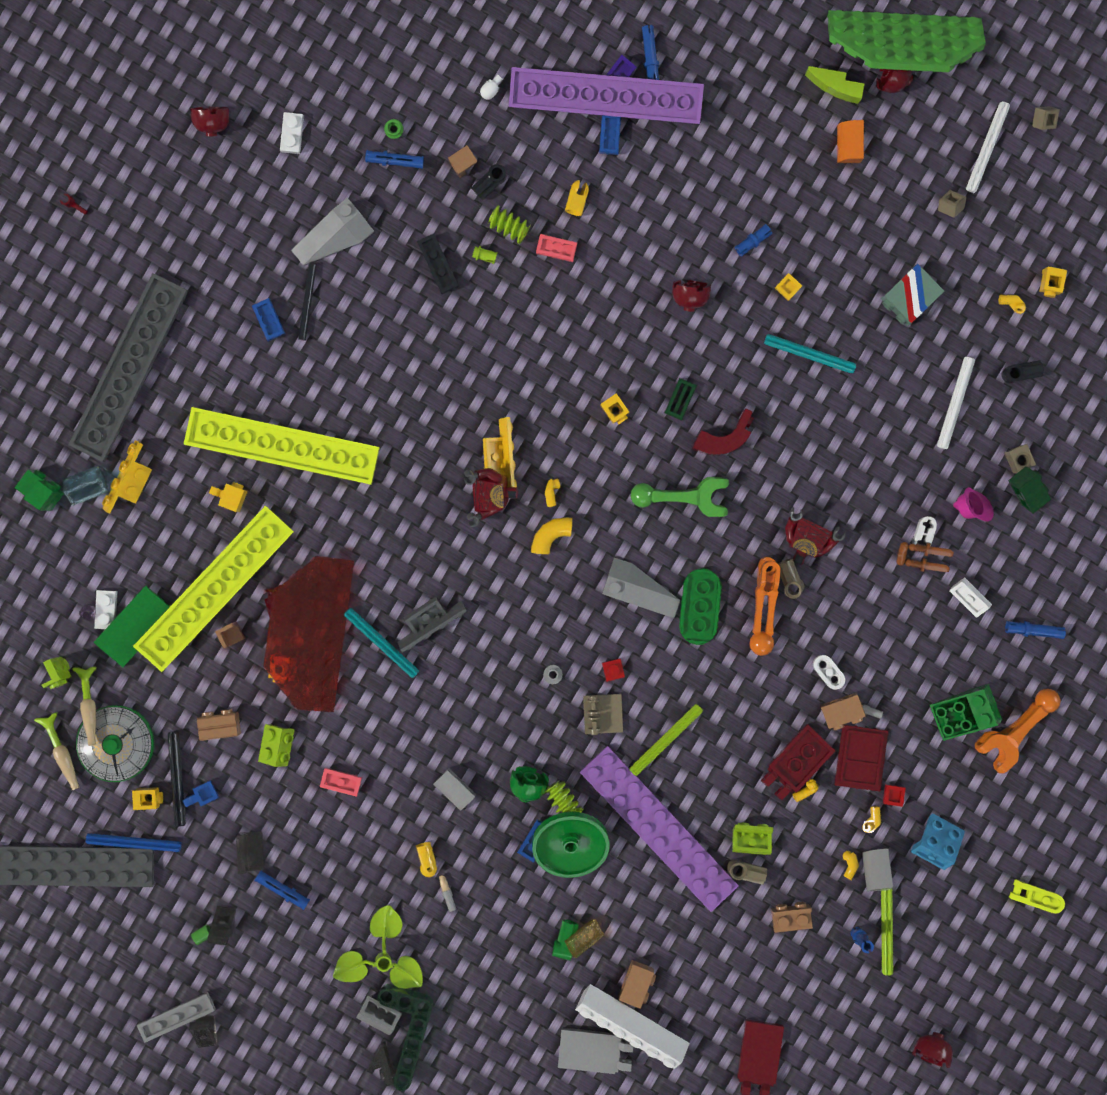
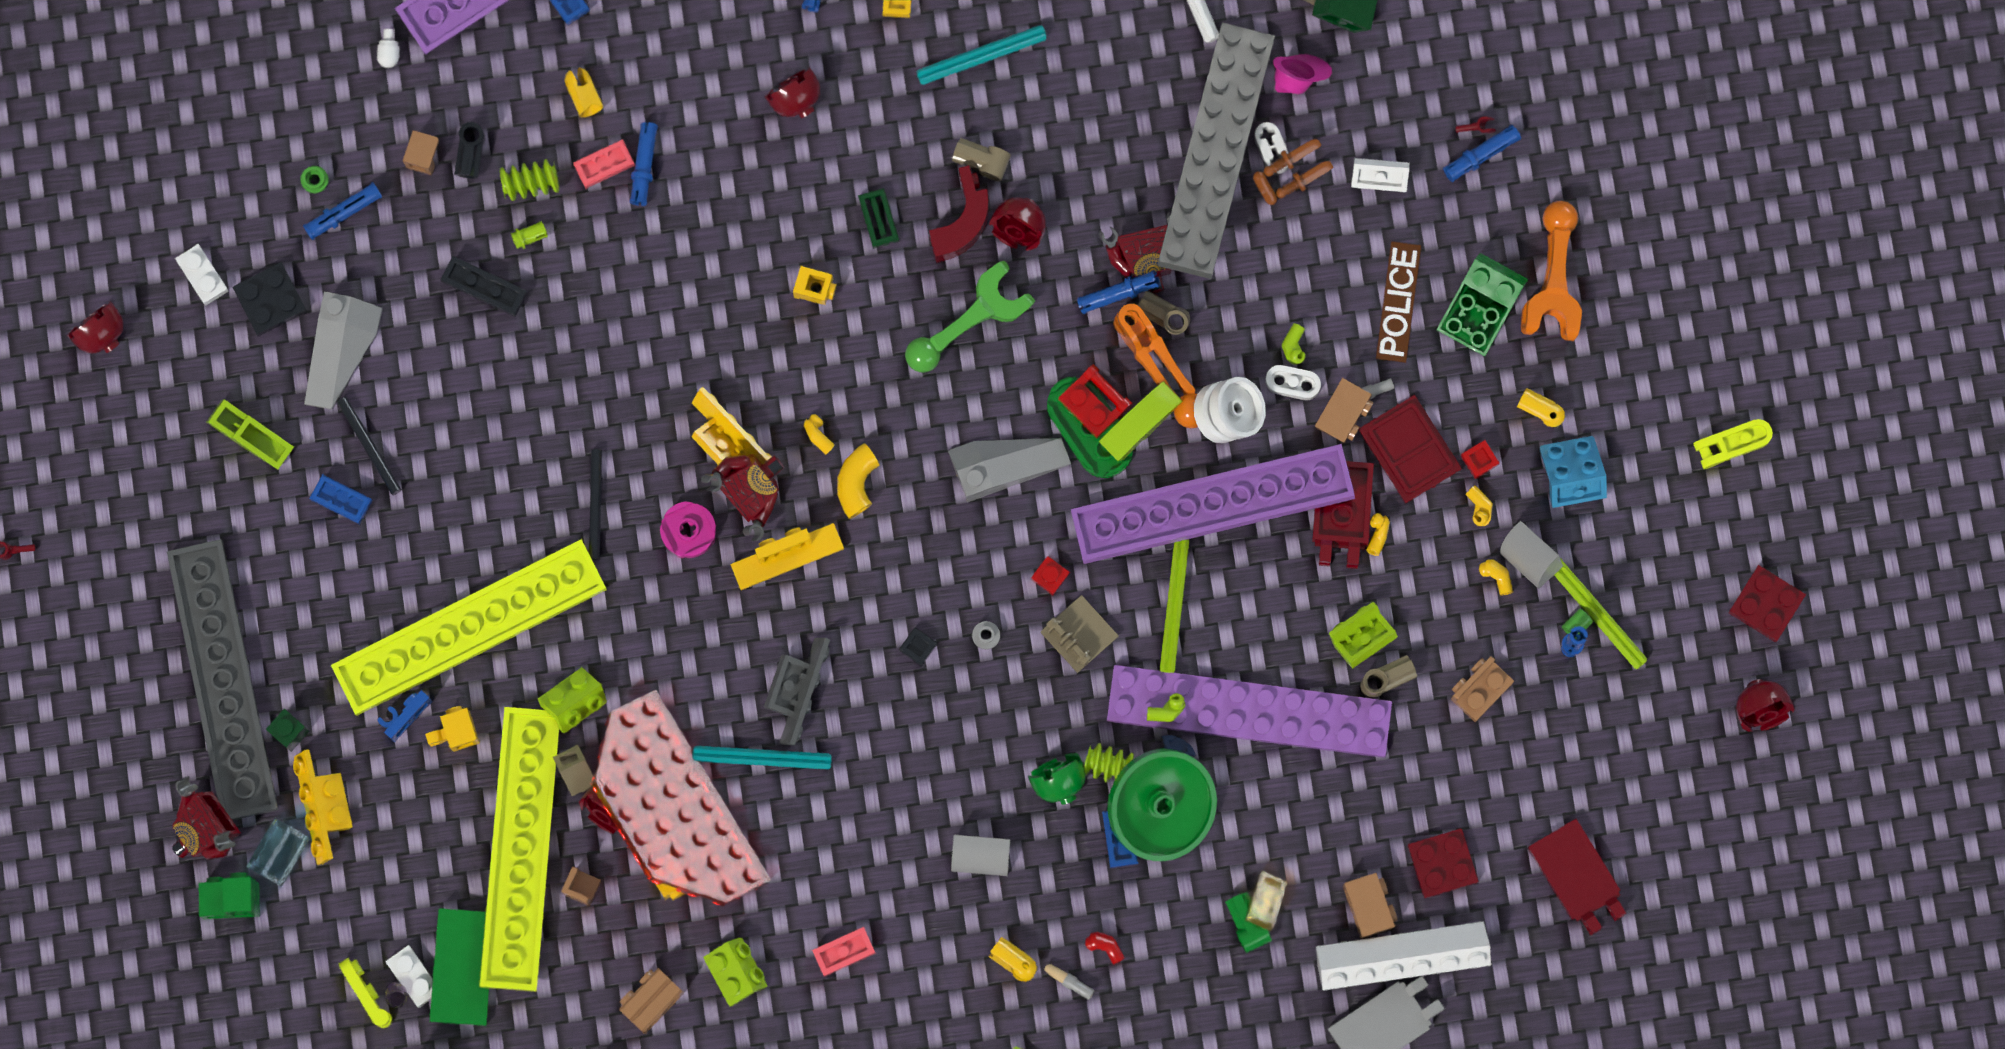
camera: 35 degrees left, 10 degrees down
none -> dark red torso [172,776,241,859]
none -> lime slope [206,399,294,470]
none -> black plate [233,262,307,337]
none -> dark green brick [266,708,310,752]
none -> neon yellow plate [338,958,392,1028]
none -> blue plate [377,690,433,743]
none -> lime bracket [538,667,607,733]
none -> dark tan brick [553,745,597,796]
none -> black bar [589,449,602,560]
none -> blue pin [629,122,658,206]
none -> dark pink plate [660,502,716,558]
none -> yellow bracket [730,523,844,590]
none -> black tile [899,627,938,667]
none -> dark tan piece [952,138,1011,181]
none -> dark red cylinder [989,198,1046,250]
none -> red plate [1058,364,1133,439]
none -> medium lavender plate [1071,444,1355,564]
none -> blue pin [1077,270,1160,314]
none -> red arm [1085,932,1125,965]
none -> lime slope [1099,381,1183,461]
none -> lime arm [1147,693,1185,722]
none -> plate [1158,23,1275,279]
none -> dark blue tile [1161,735,1196,757]
none -> white wheel [1194,377,1266,443]
none -> lime arm [1282,323,1305,365]
none -> reddish brown sticker [1376,241,1421,363]
none -> dark red plate [1407,828,1479,899]
none -> dark red hand [1455,116,1496,134]
none -> yellow piece [1517,388,1565,427]
none -> bright green hinge [1562,608,1593,639]
none -> dark red plate [1728,565,1806,642]

